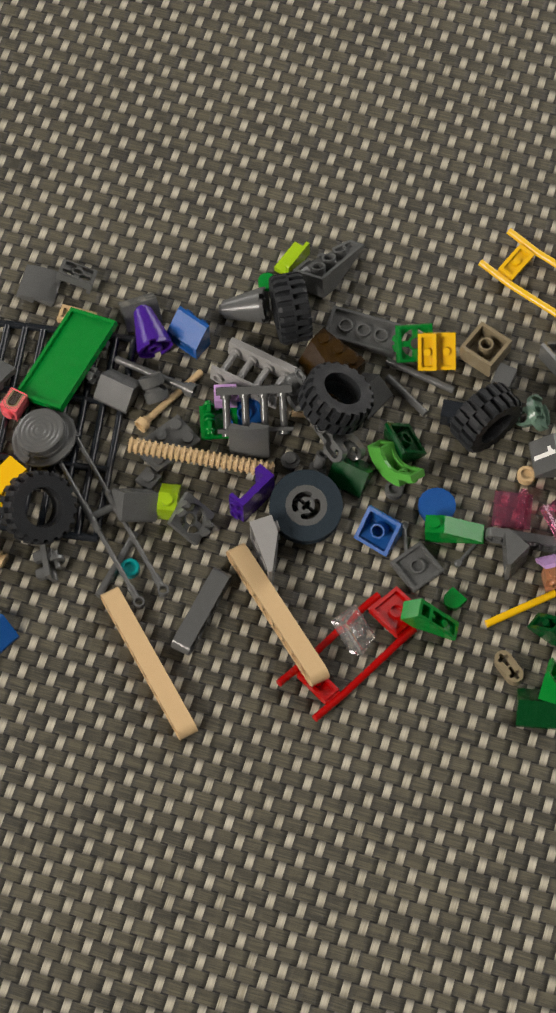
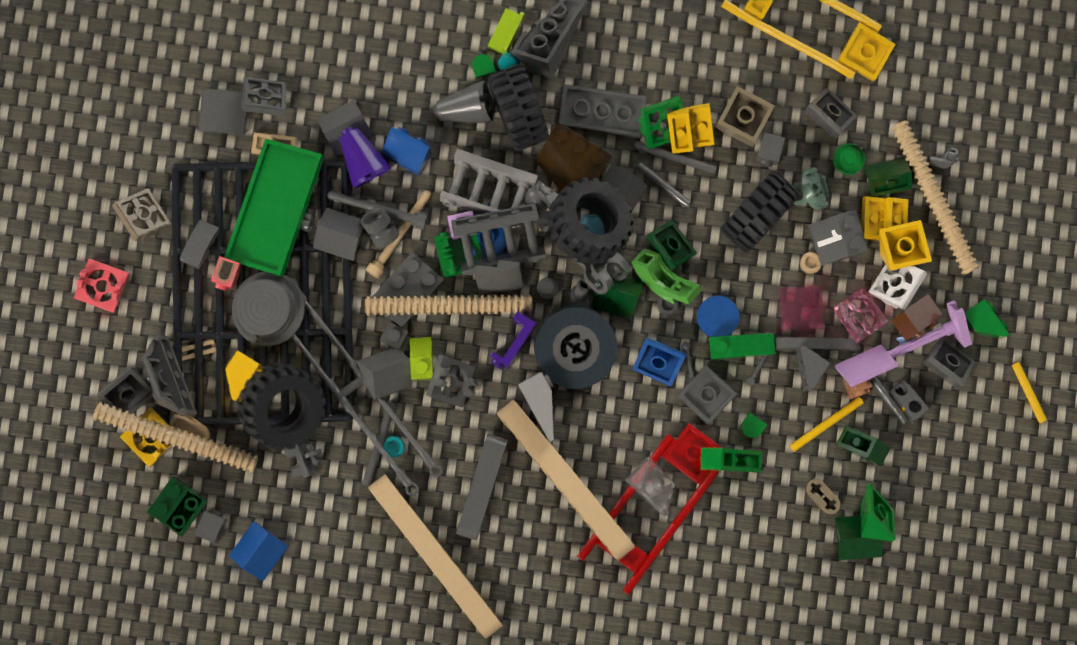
camera: 10 degrees left, 20 degrees up
black brick [439,399,463,427] -> none

